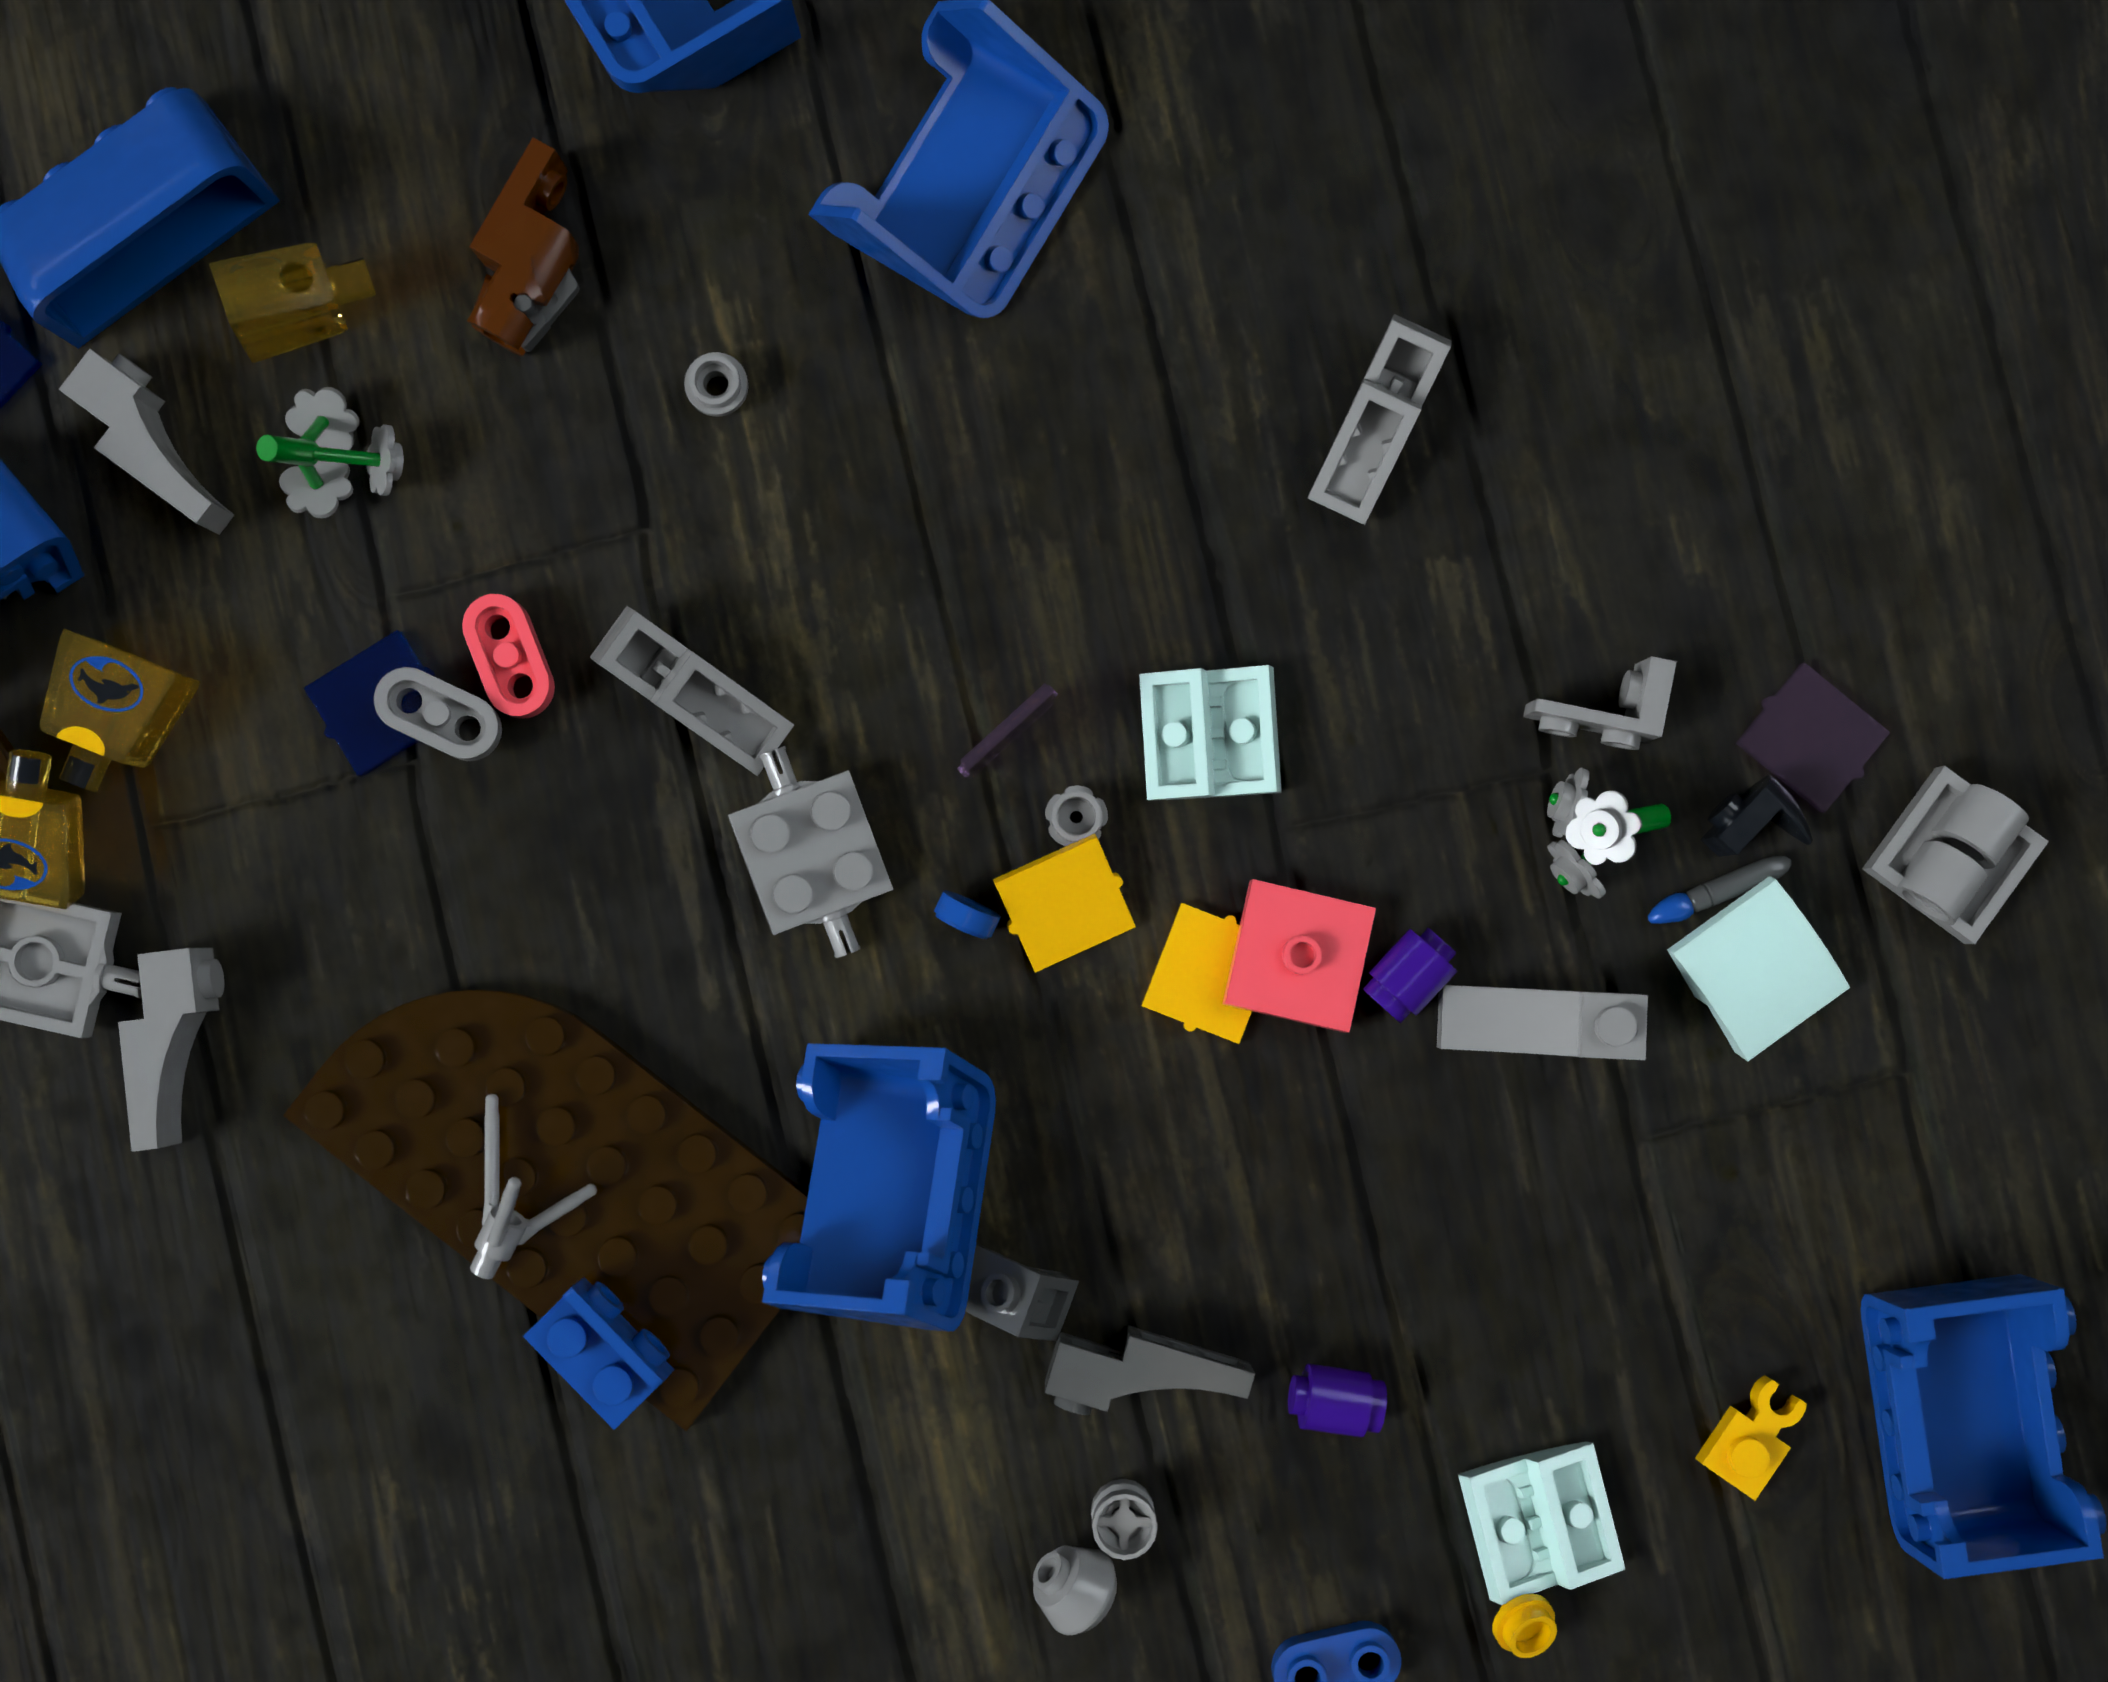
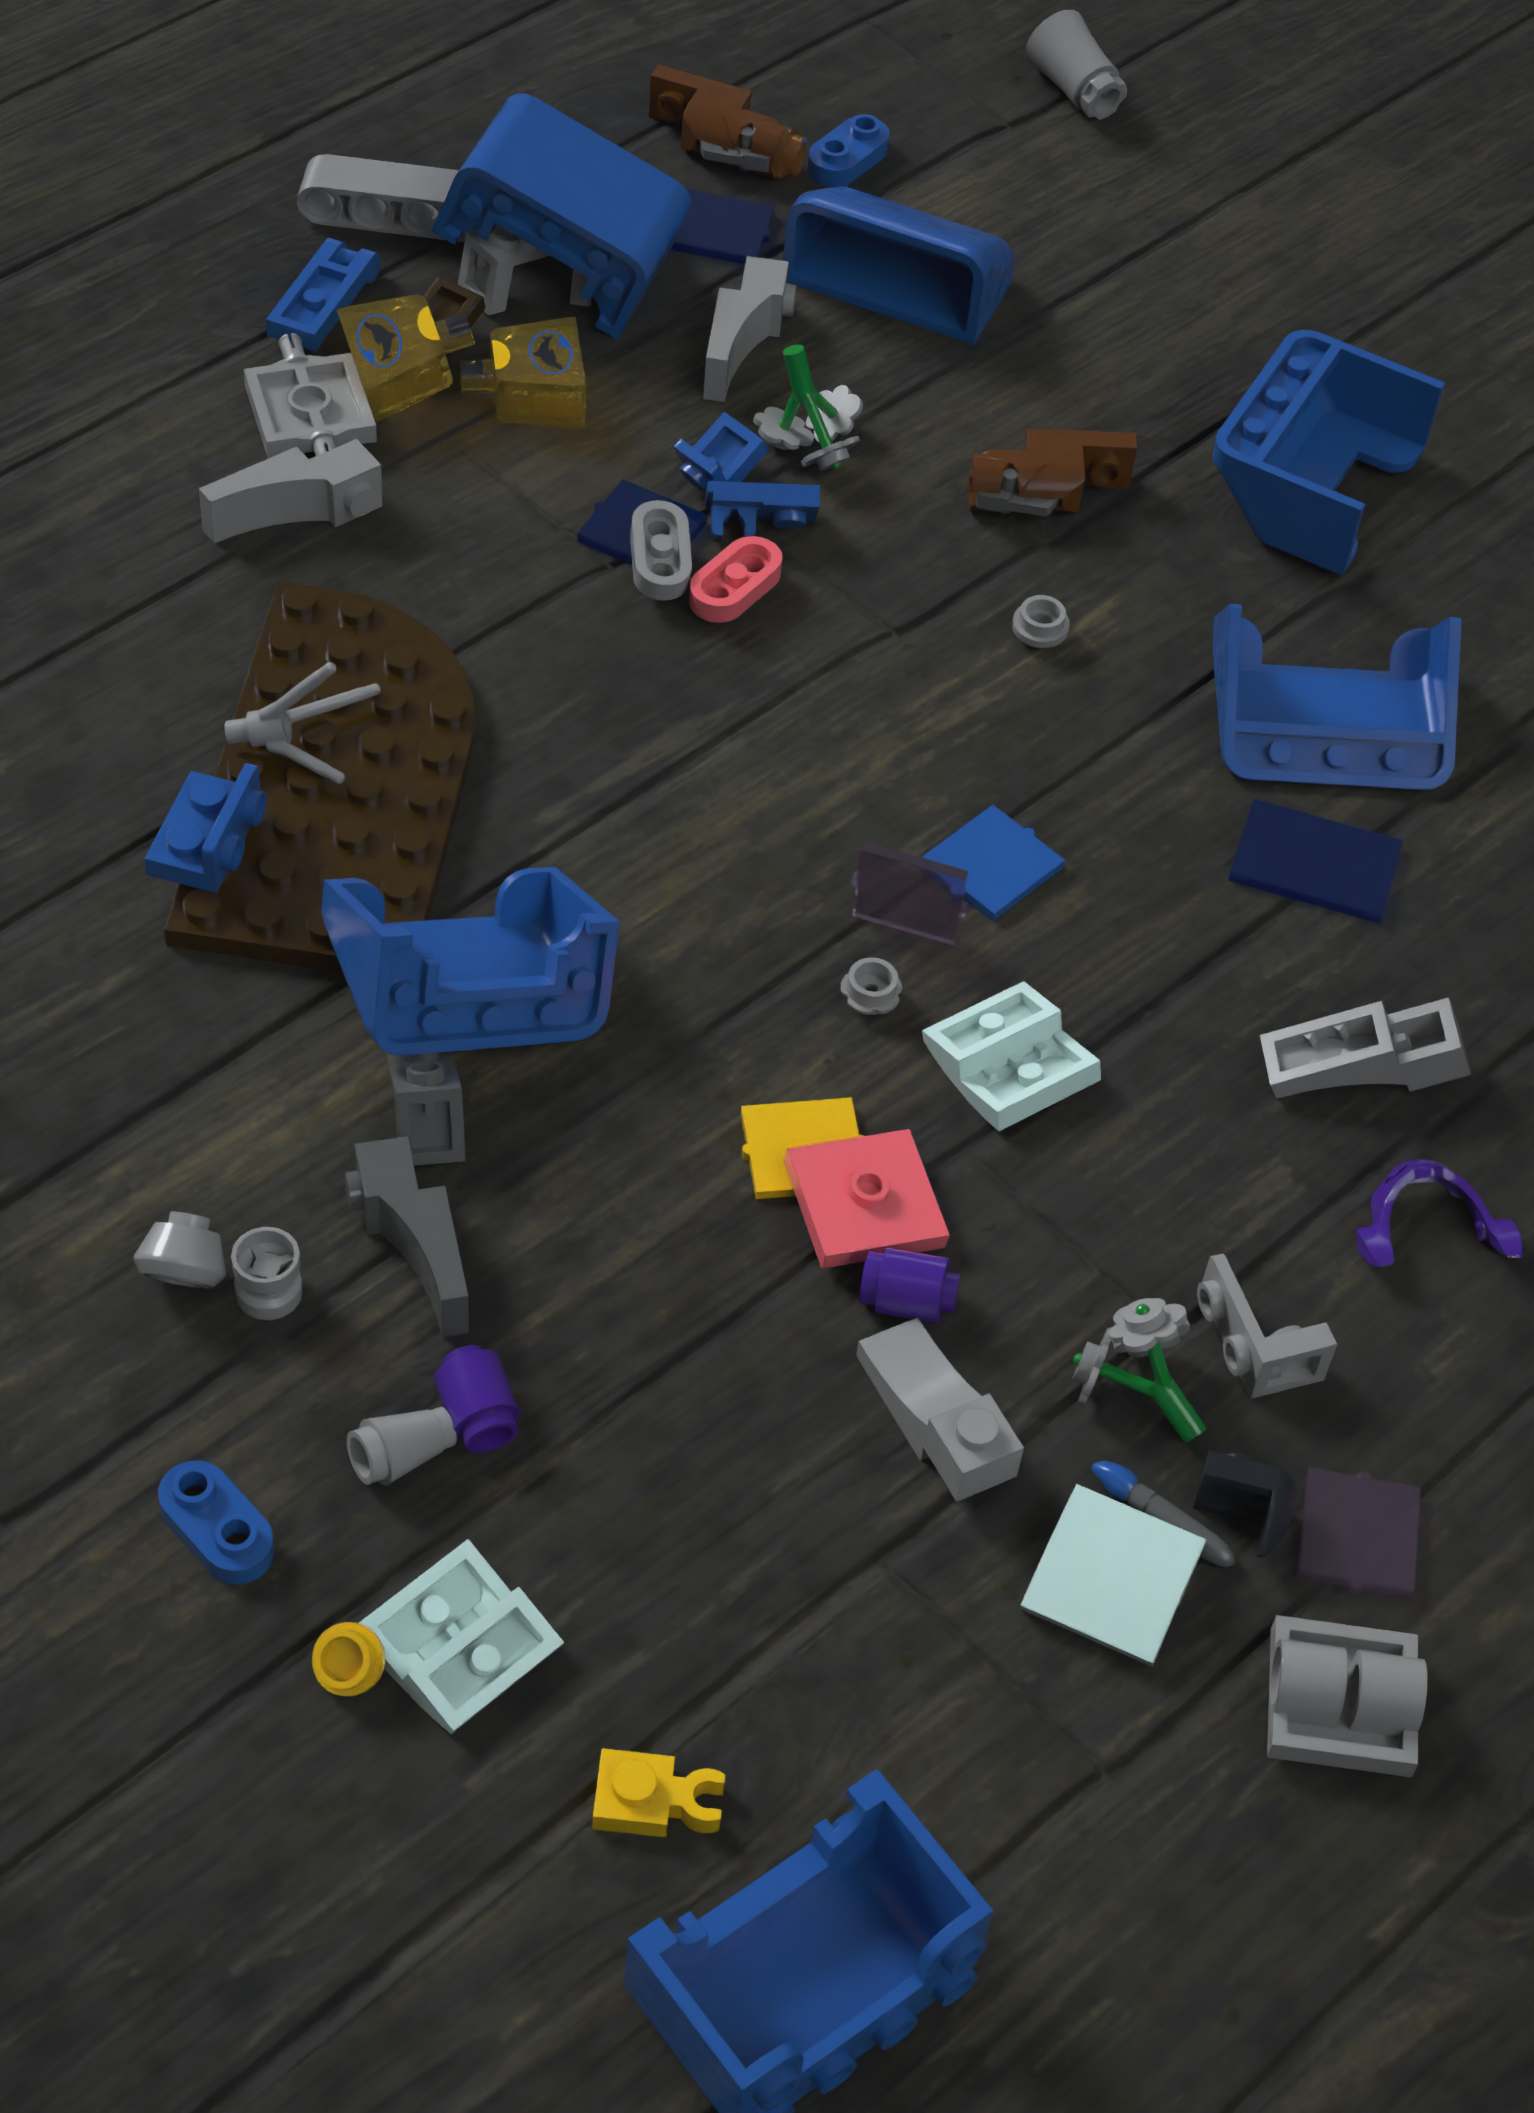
camera: 60 degrees right, 35 degrees down
clear yellow torso [209,243,376,363] -> none
light grey slope [590,606,794,776] -> none
light grey plate [727,746,893,958] -> none
blue tile [934,890,1001,939] -> none
yellow piece [993,833,1136,973] -> none
none -> light grey cone [347,1407,457,1486]
none -> blue bracket [673,412,769,492]
none -> blue plate [705,481,820,541]
none -> blue piece [921,805,1065,921]
none -> clear blue piece [1228,799,1403,924]
none -> dark purple helmet [1356,1159,1523,1267]

